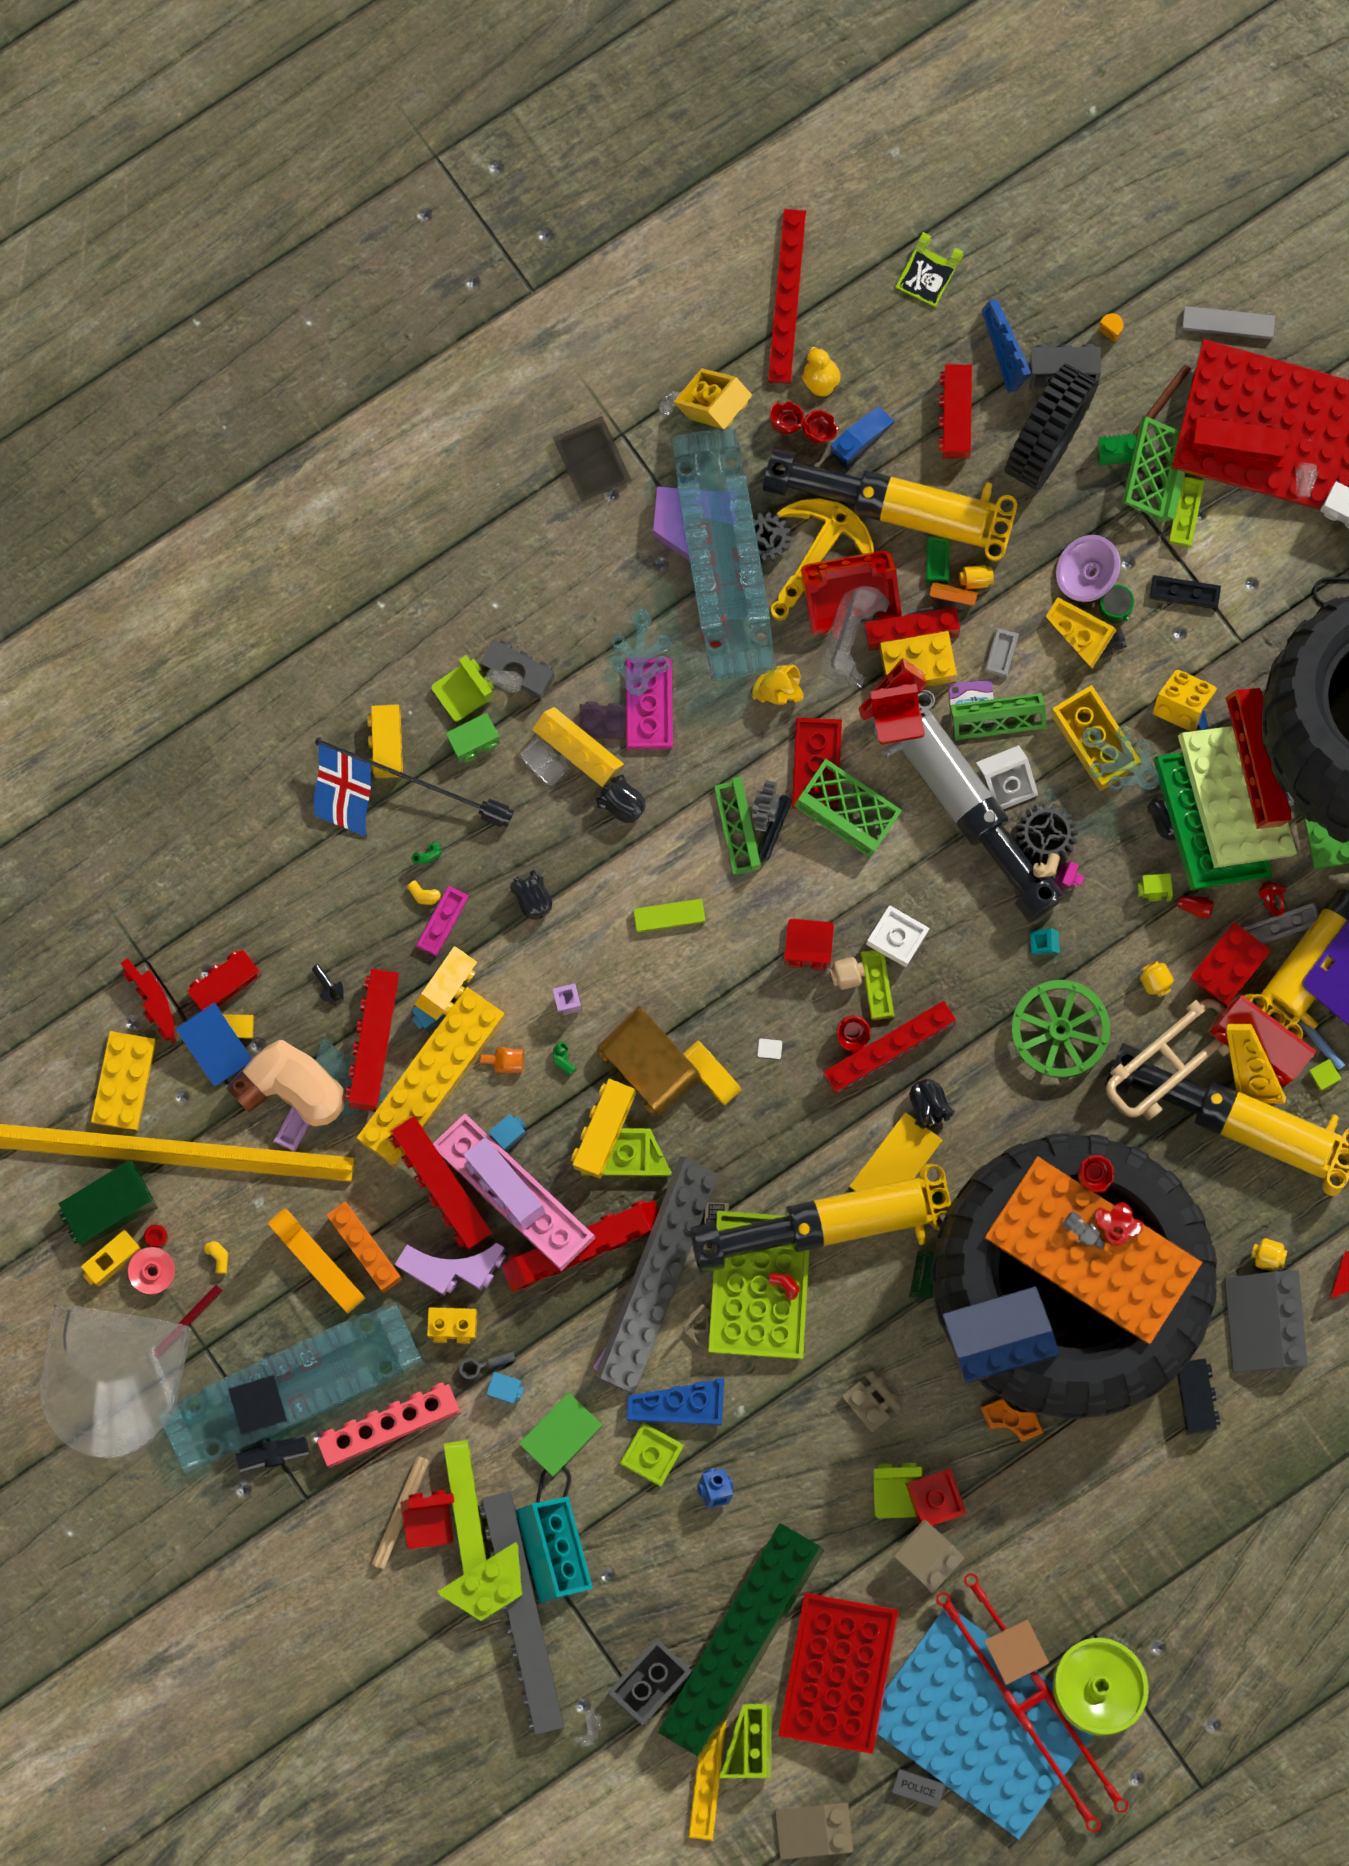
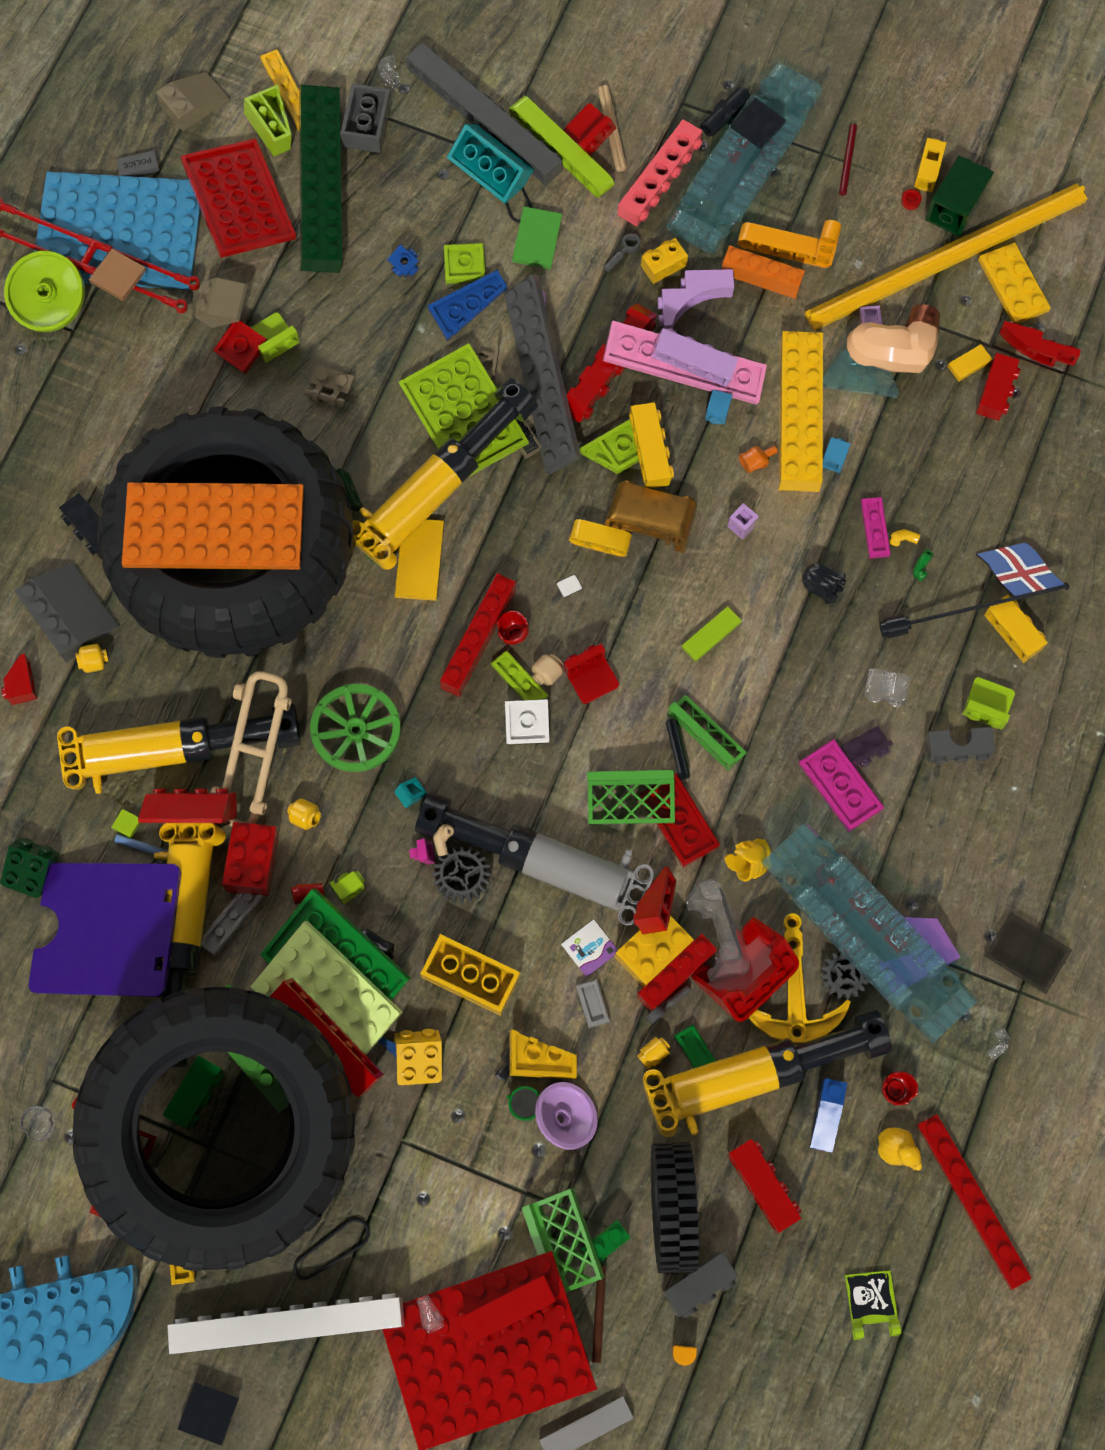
camera: 140 degrees right, 5 degrees down
clear windscreen [40,1305,191,1458] -> none
coral dish [128,1247,175,1294] -> none
blue tile [175,1002,252,1087] -> none
yellow arm [204,1241,228,1274] -> none
black bar [312,964,344,1005] -> none
red brick [345,969,399,1112] -> none
red brick [388,1115,492,1249] -> none
yellow brick [414,946,477,1020] -> none
lime wing [437,1542,523,1621] -> none
bright green brick [446,713,500,762] -> none
clear cone [486,669,522,693] -> none
dark azure brick [487,1372,525,1405] -> none
yellow brick [532,707,625,787] -> none
green arm [553,1041,577,1077] -> none
black piece [596,775,646,823] -> none
clear light blue plant [609,609,671,696] -> none
yellow brick [674,368,752,429] -> none
dark grey gear [752,780,780,832] -> none
red arm [768,1272,800,1300] -> none
red hair [802,410,839,444] -> none
red bracket [870,684,925,745] -> none
black piece [909,1079,955,1129] -> none
orange tile [930,582,978,606] -> none
dark blue slope [943,1287,1059,1385] -> none
bright green fence [950,693,1047,740] -> none
white slope [976,745,1038,809] -> none
blue wing [982,299,1032,393] -> none
dark grey piece [1061,1210,1105,1249] -> none
red hair [1078,1155,1114,1192] -> none
clear light blue plant [1082,726,1159,791] -> none
red plate [1095,1202,1143,1246] -> none
black tile [1149,575,1221,610] -> none
lime plate [1169,477,1205,548] -> none
yellow wing [1227,1024,1286,1103] -> none
red piece [1259,881,1287,917] -> none

